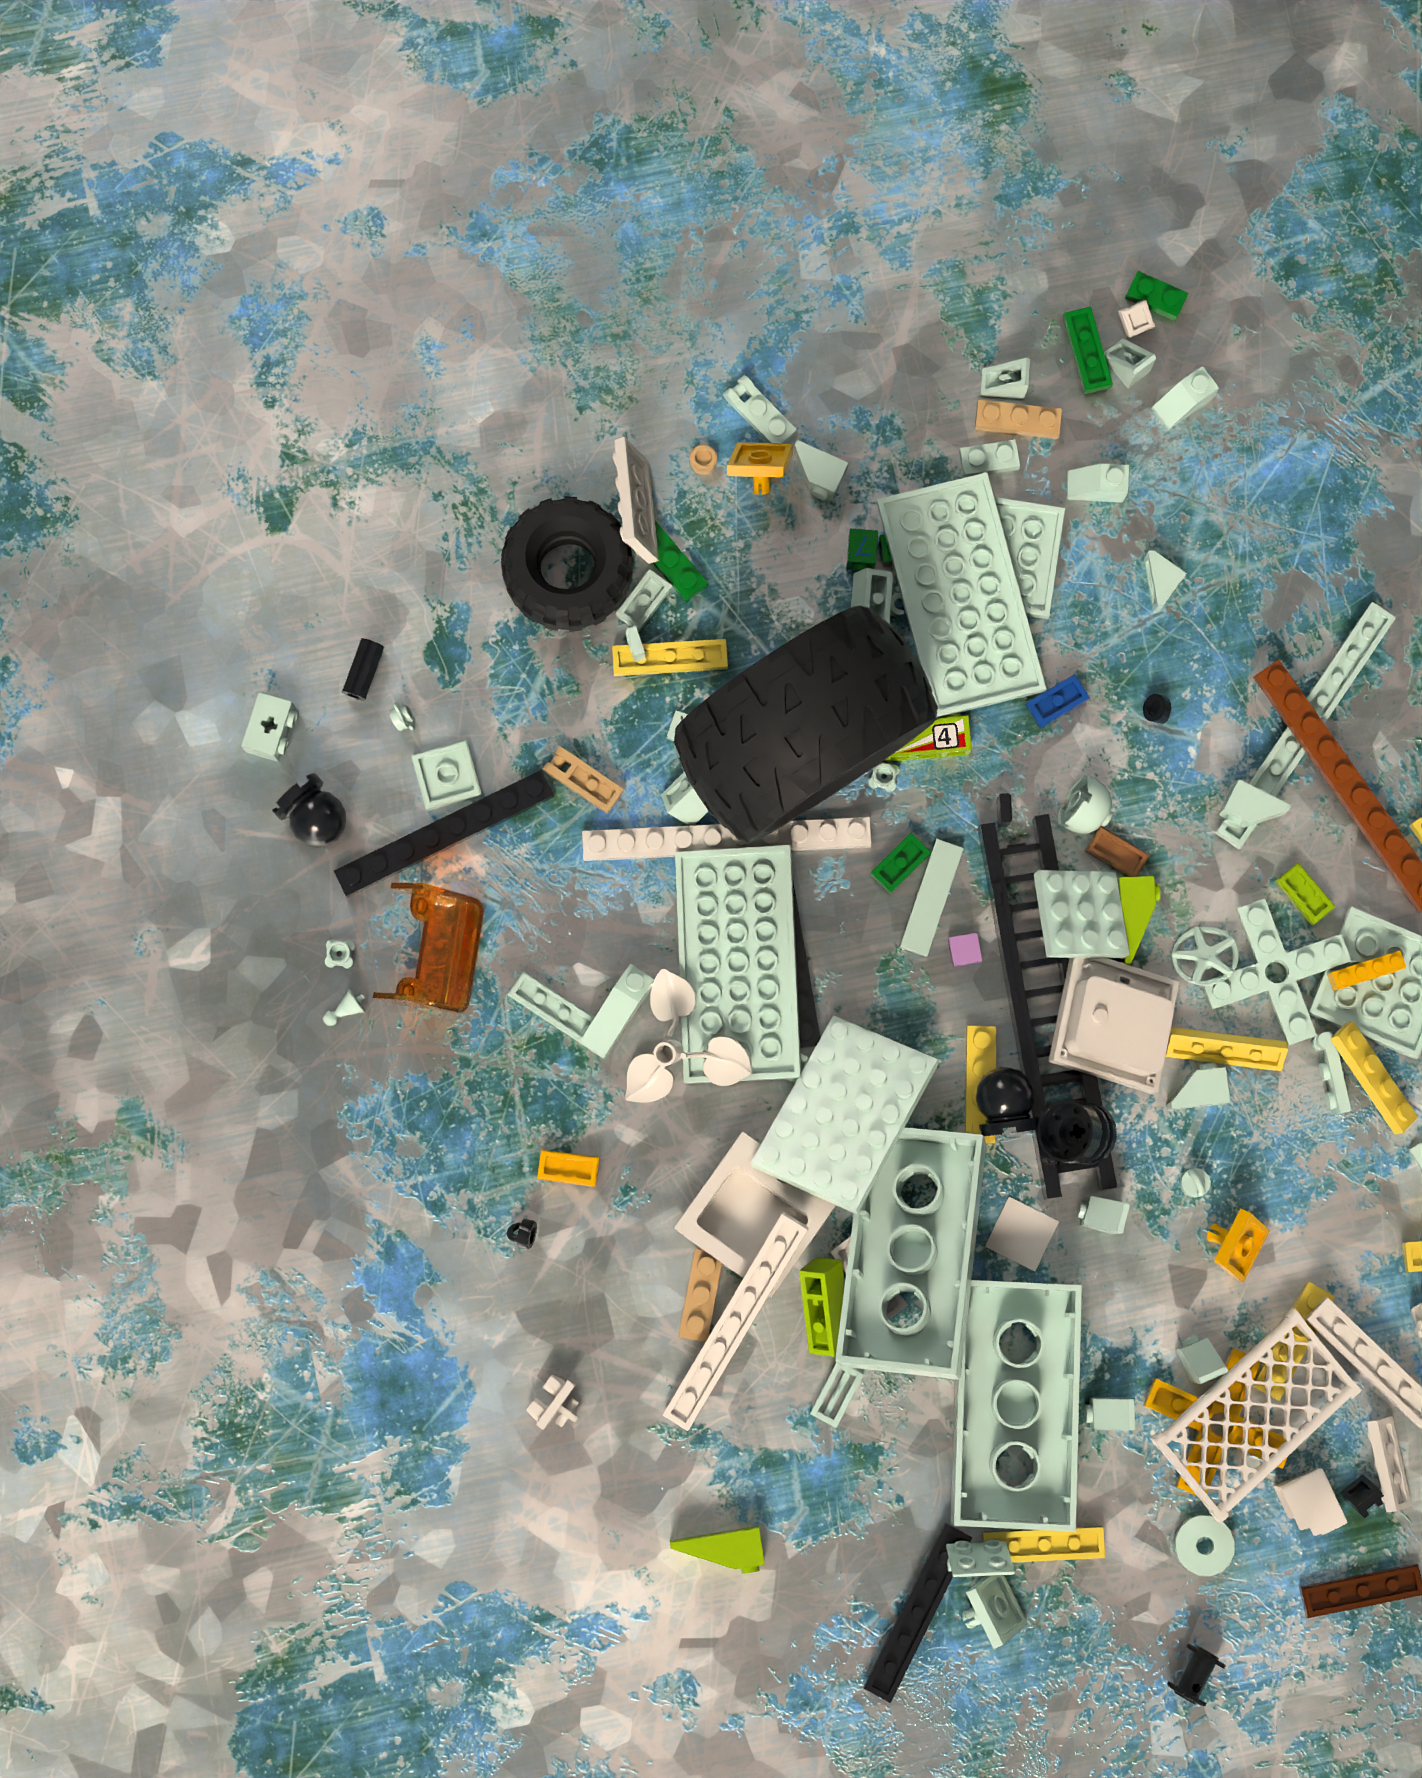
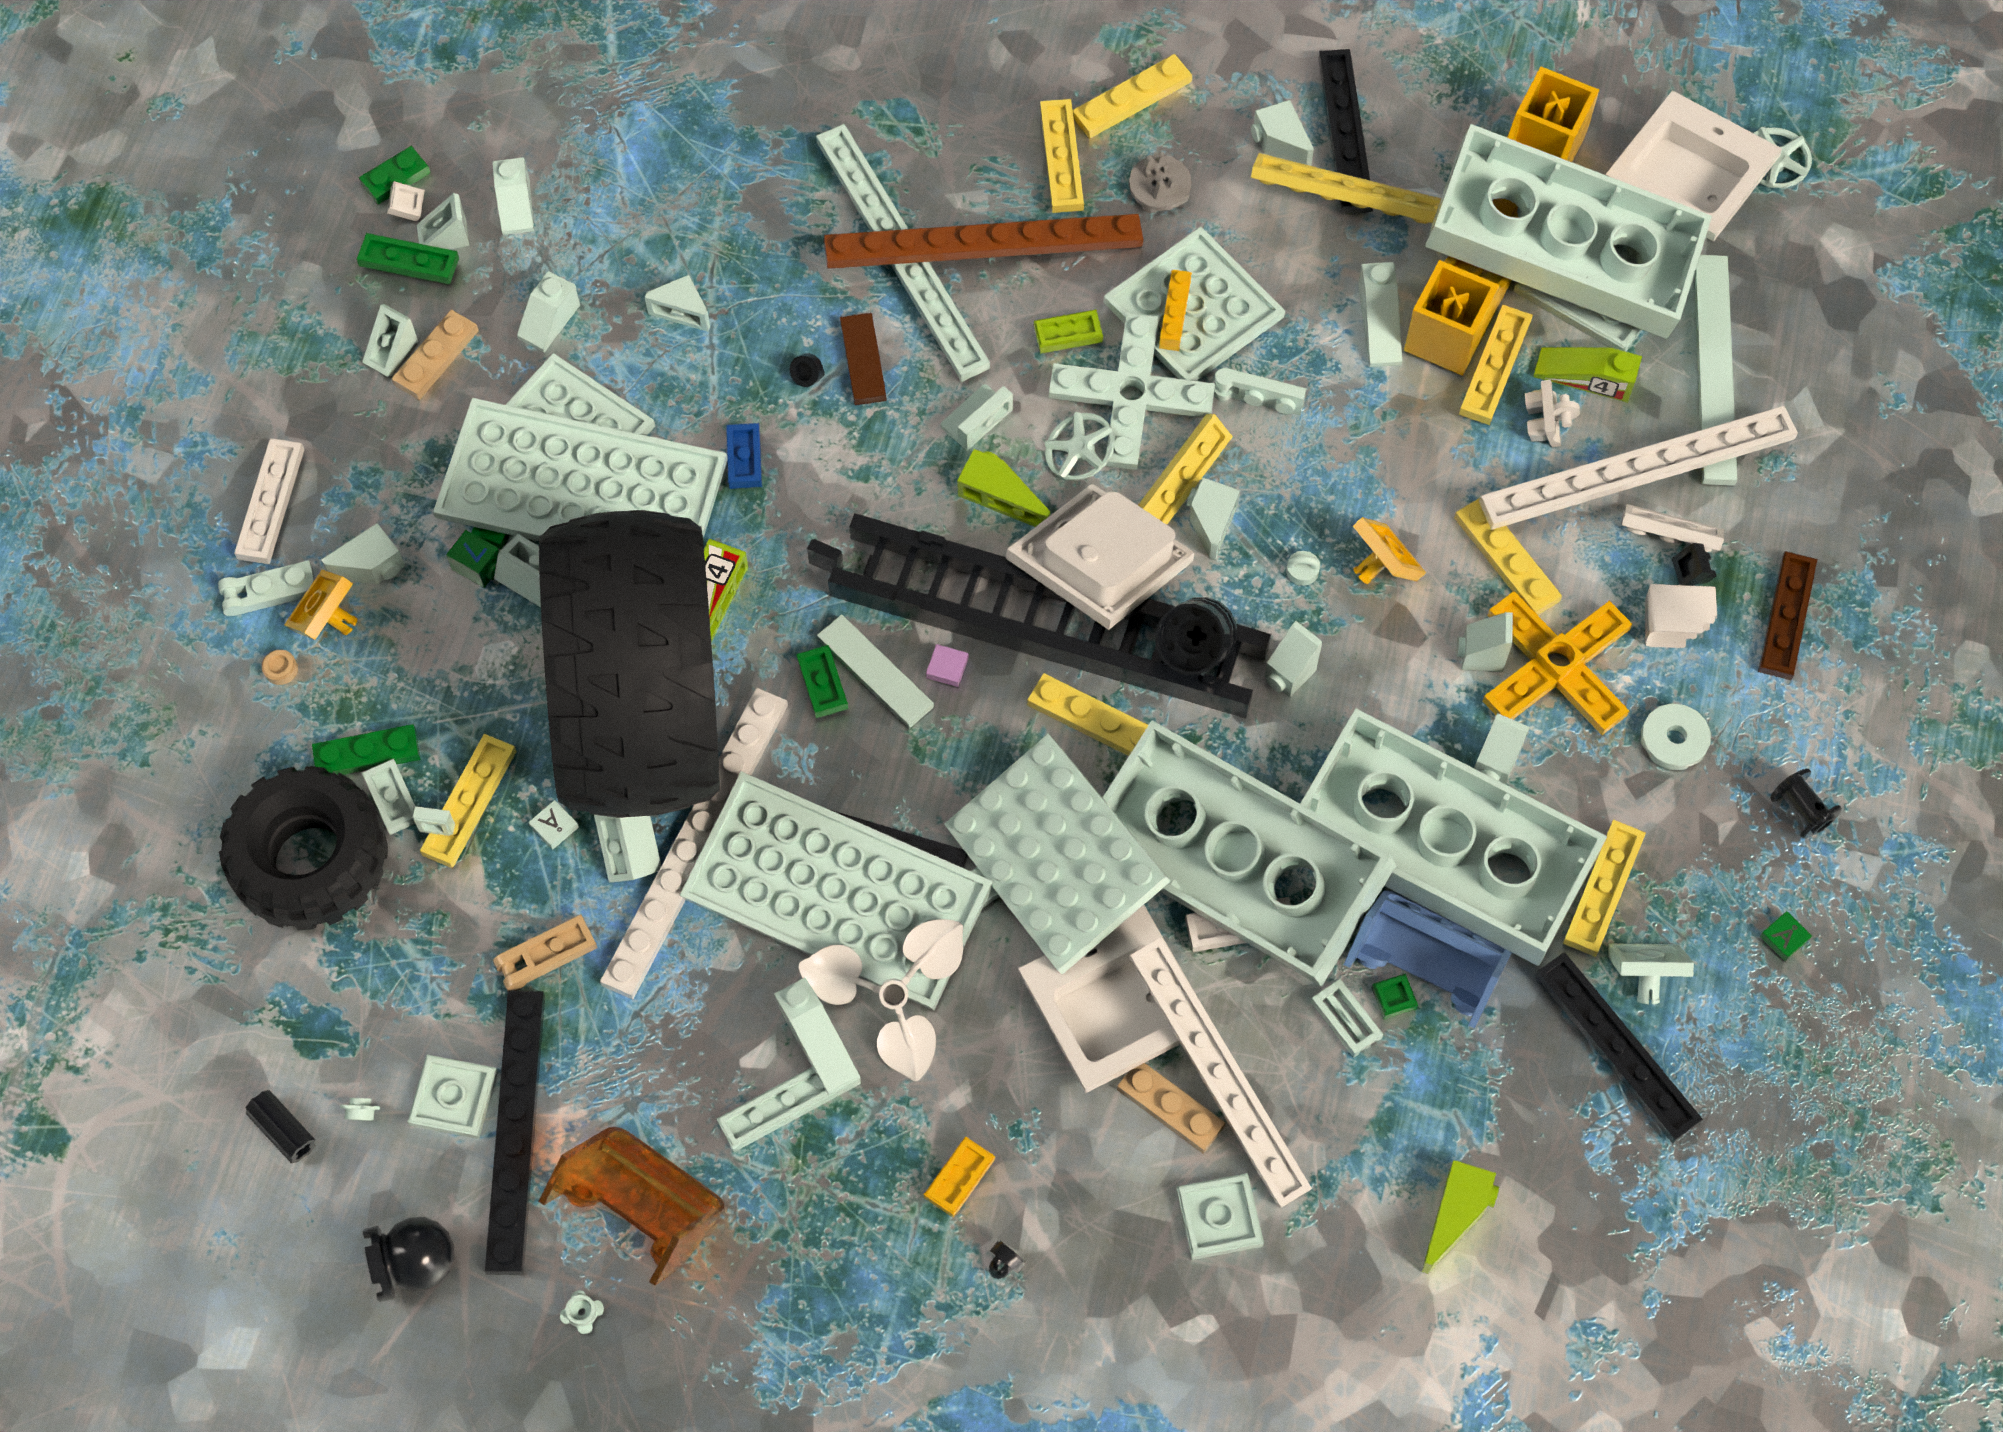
camera: 60 degrees left, 15 degrees down
light aqua brick [241,692,298,762] -> none
light aqua piece [323,989,365,1026] -> none
white hips [526,1374,579,1430] -> none
white plate [613,437,659,564] -> none
lime slope [799,1257,845,1357] -> none
light aqua plate [868,762,899,792] -> none
light aqua hinge [946,1539,1014,1577] -> none
light aqua plate [959,439,1020,478] -> none
black tile [976,1066,1039,1136] -> none
white sticker [985,1197,1059,1272] -> none
light aqua plate [1034,870,1130,958] -> none
light aqua cylinder [1057,775,1112,834] -> none
medium nougat tile [1085,826,1150,877] -> none
white door [1151,1308,1361,1524] -> none
light aqua slope [1218,779,1291,828] -> none
light yellow plate [1330,1021,1418,1135] -> none
none -> white plate [234,438,304,564]
none -> reddish brown tile [840,313,887,405]
none -> light aqua panel [941,384,1013,451]
none -> light aqua tile [1176,1173,1264,1260]
none -> medium blue windscreen [1343,891,1512,1028]
none -> green tile [1371,973,1418,1020]
none -> green tile [1760,911,1812,962]

